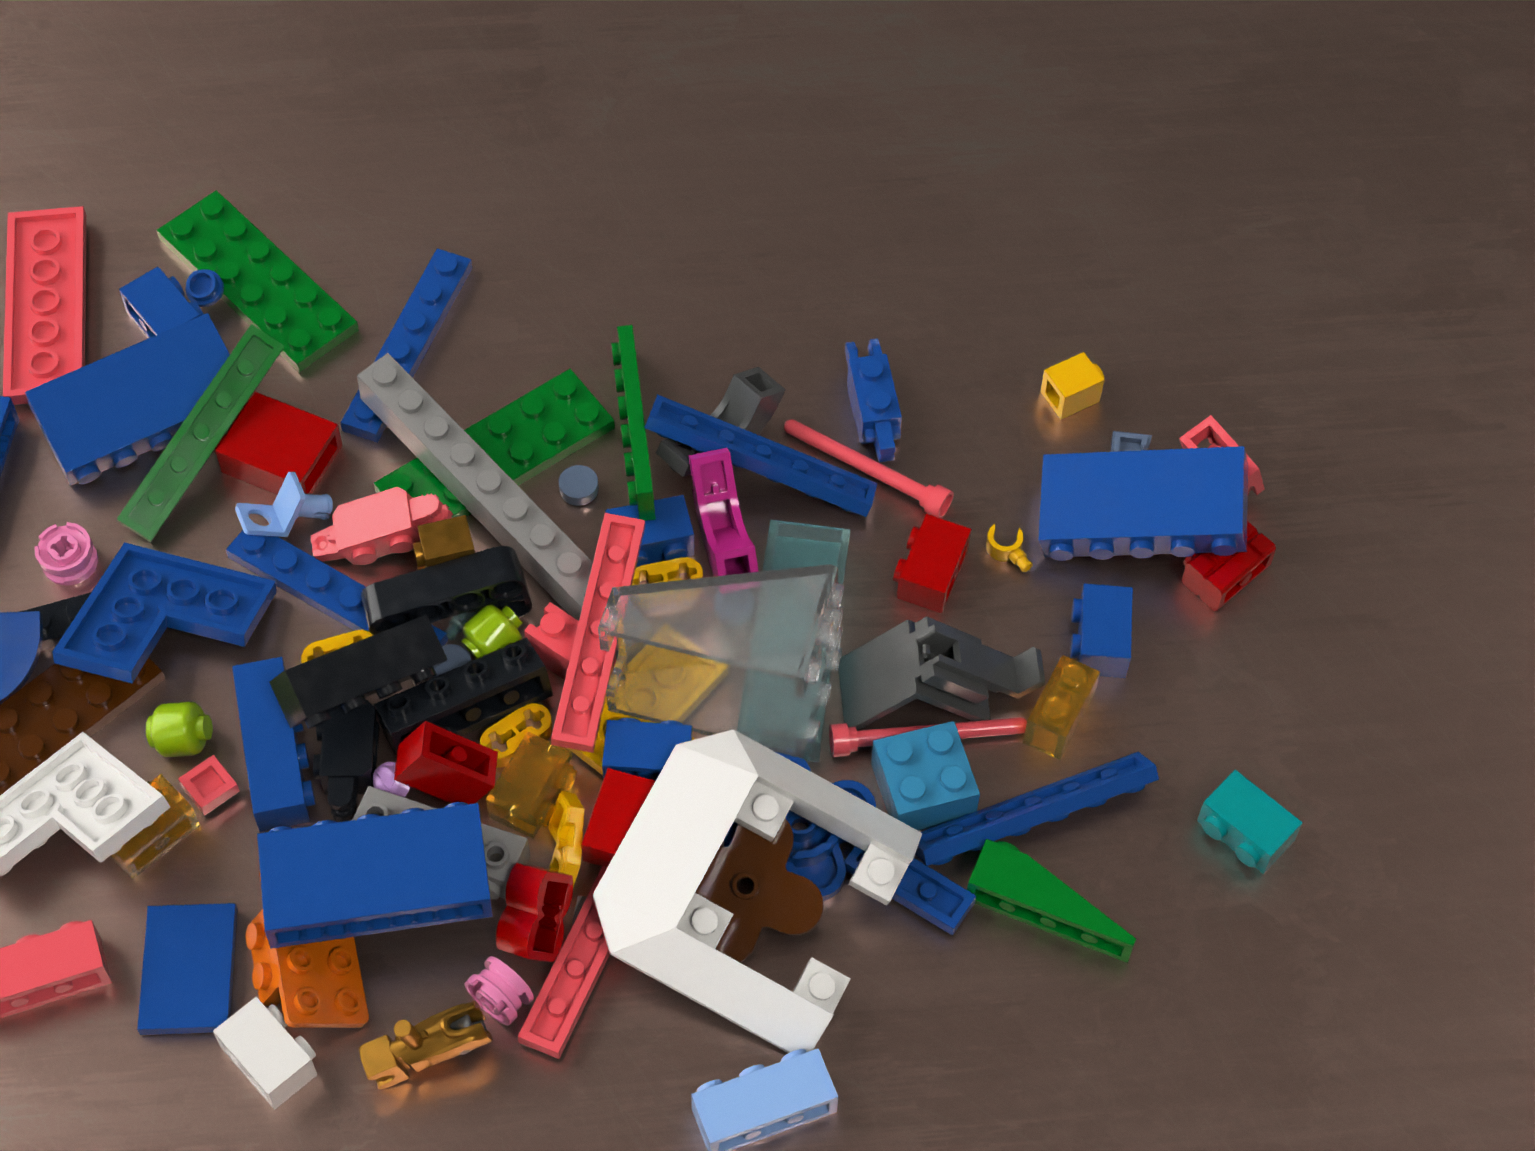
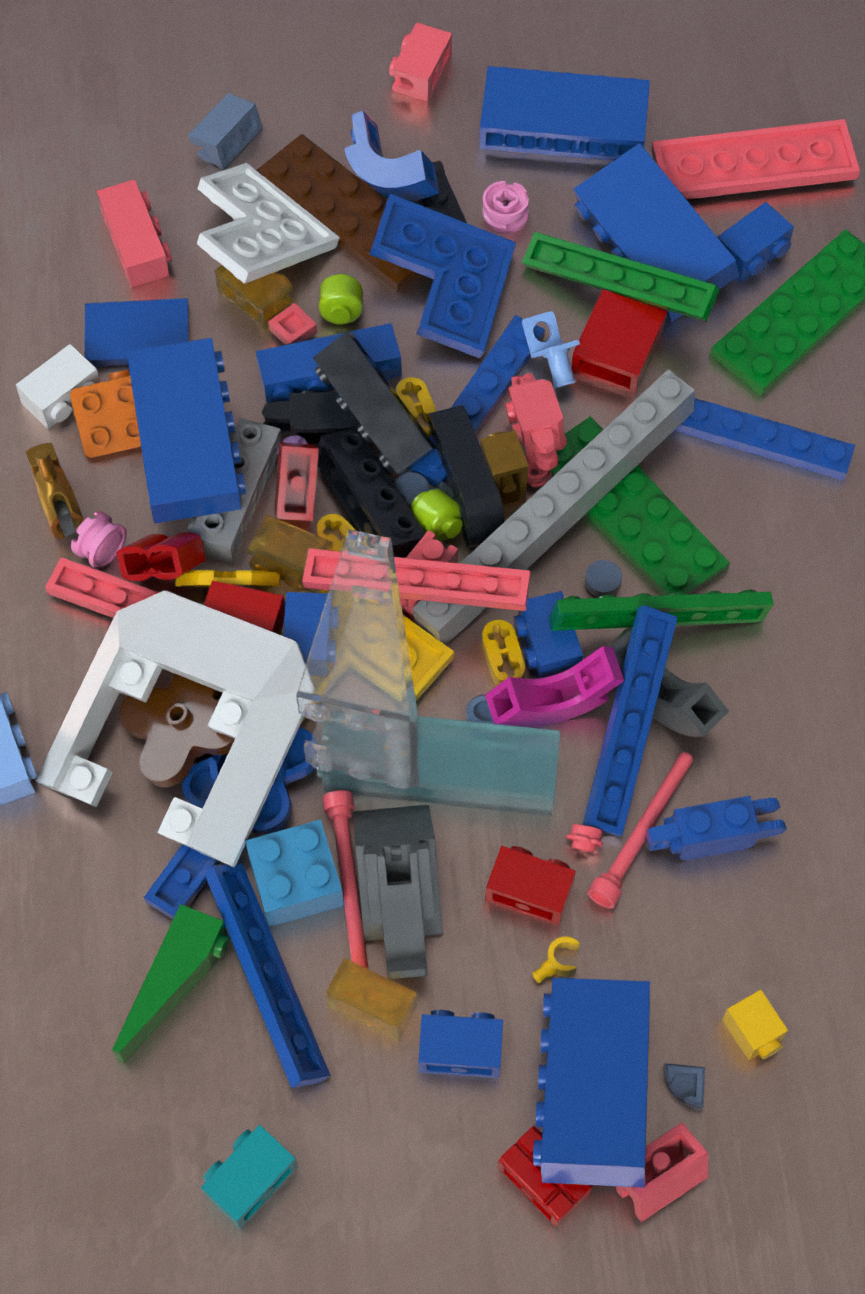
camera: 90 degrees right, 5 degrees up
blue plate [185,269,224,307] -> none
none -> coral plate [566,824,603,853]

